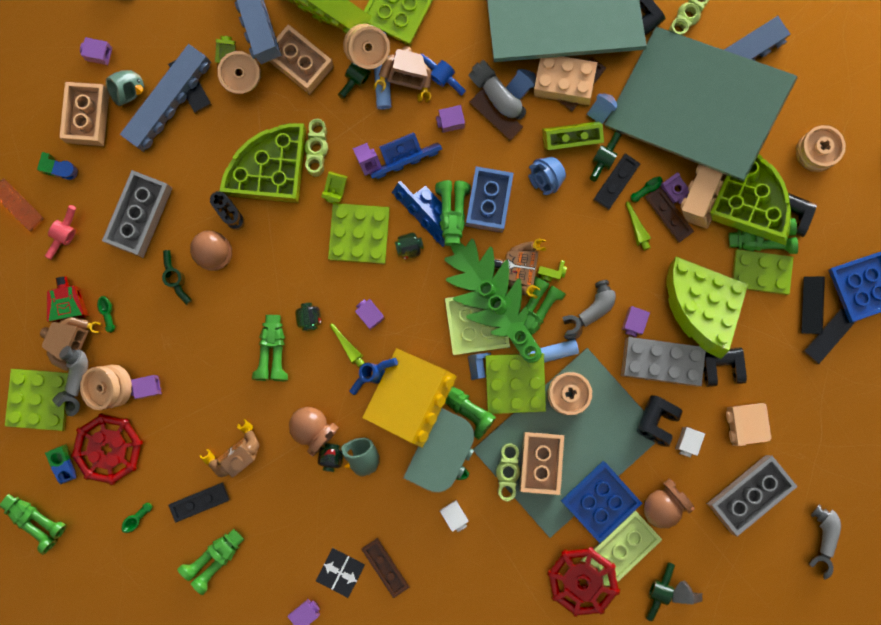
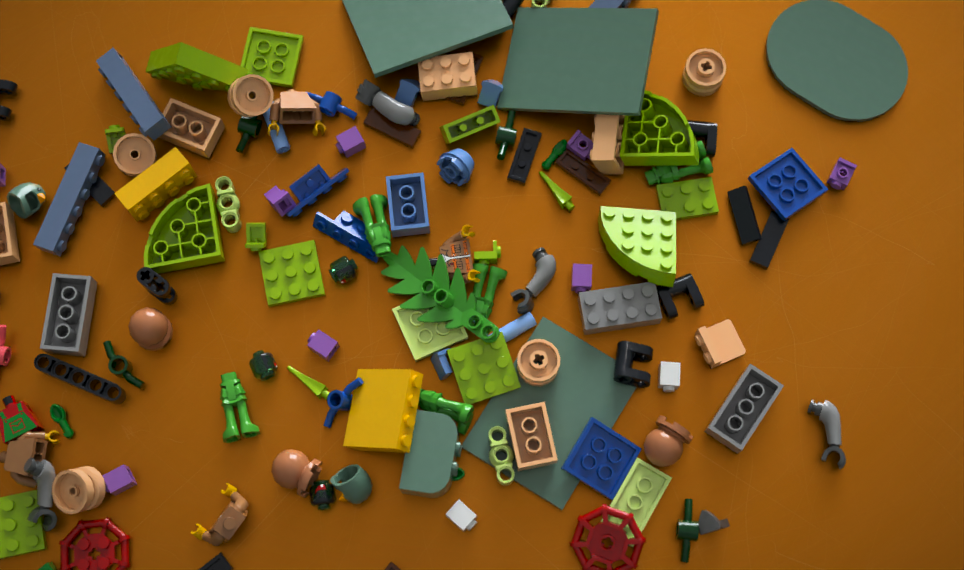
camera: 15 degrees left, 10 degrees down
none -> black beam [34,353,126,404]
none -> yellow brick [114,147,197,222]

